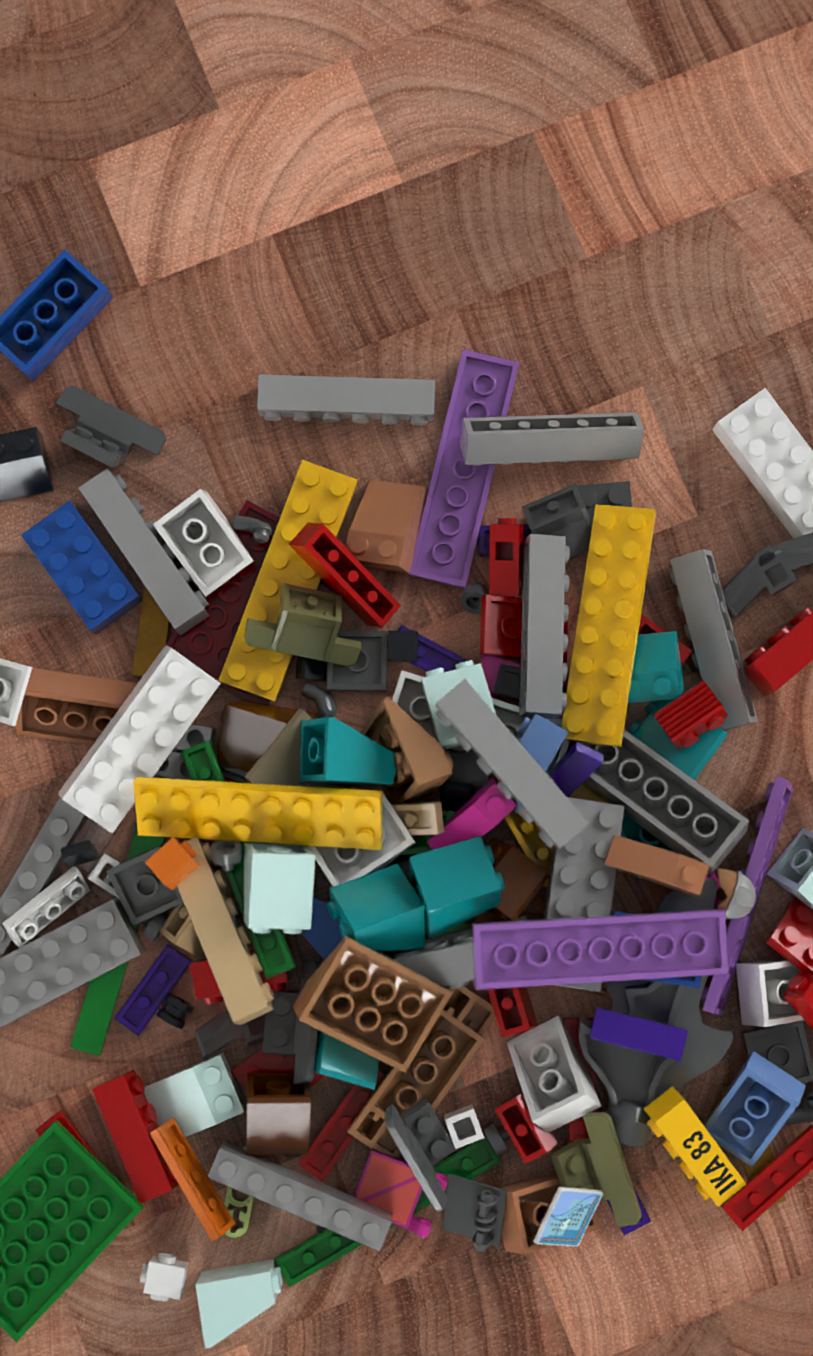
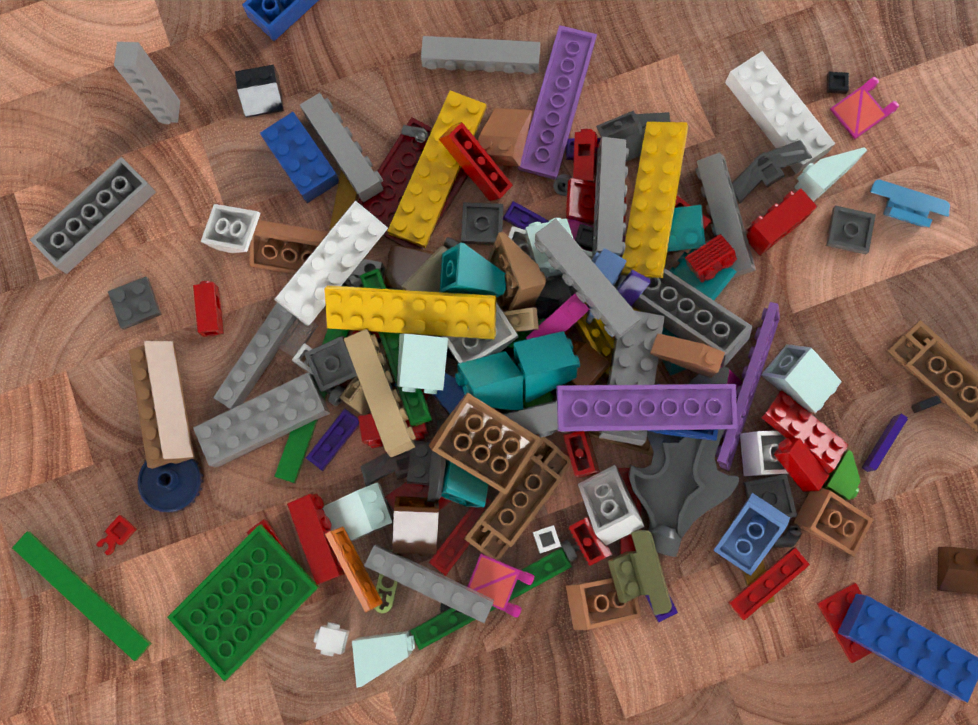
camera: 10 degrees right, 5 degrees down
white tile [2,866,90,948] -> none
dark grey plate [56,386,166,468] -> none
black tile [60,840,99,867] -> none
orange brick [145,837,200,890] -> none
white slope [153,489,254,597] -> none
black wheel [156,993,195,1029] -> none
dark grey tile [210,840,242,871] -> none
olive plate [244,583,362,666] -> none
black tile [296,656,326,682] -> none
dark grey plate [385,1098,456,1212] -> none
black tile [387,630,418,662] -> none
dark grey hinge [442,1173,507,1252] -> none
light grey brick [461,412,644,466] -> none
piece [533,1187,603,1246] -> none
dark purple tile [589,1007,688,1061] -> none
yellow brick [644,1086,747,1207] -> none
piece [715,868,756,920] -> none

